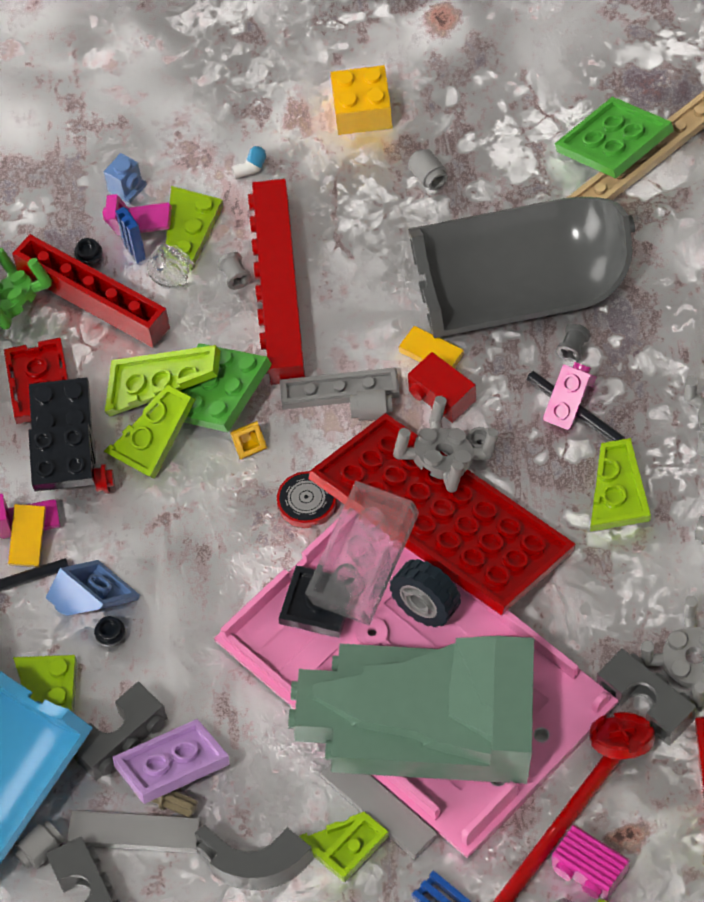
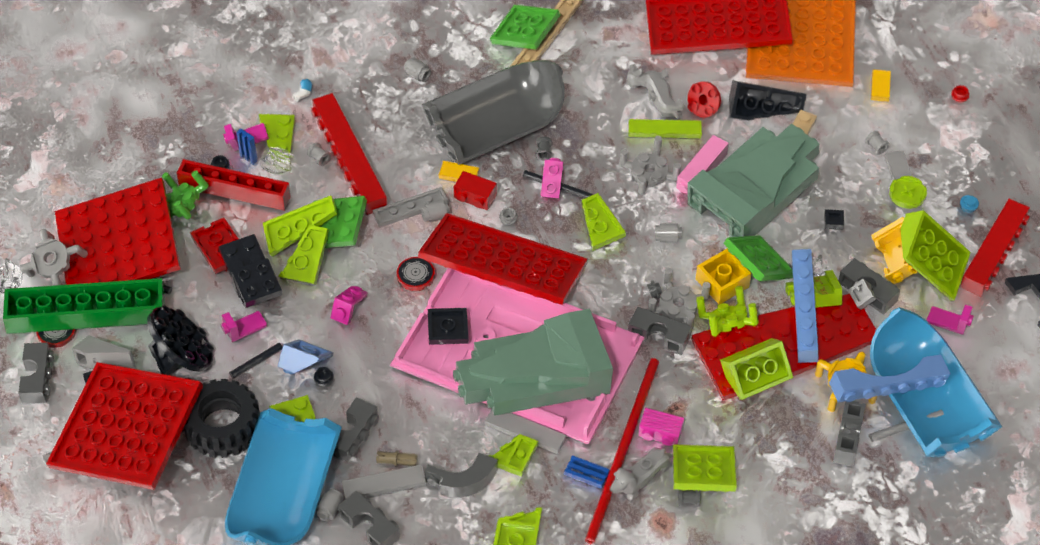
camera: 25 degrees left, 5 degrees down
yellow tile [8,504,46,568] -> none
red plate [94,464,115,494] -> none
medium blue brick [103,153,147,204] -> none
lavender plate [113,719,229,804] -> none
yellow slope [230,421,267,460] -> none
clear brick [305,481,419,626] -> none
yellow brick [330,65,392,135] -> none
black wheel [389,559,461,627] -> none
light grey plate [393,396,499,493] -> none
red tile [589,712,655,759] -> none
none -> dark pink bracket [330,286,368,325]
none -> dark grey plate [647,280,662,299]

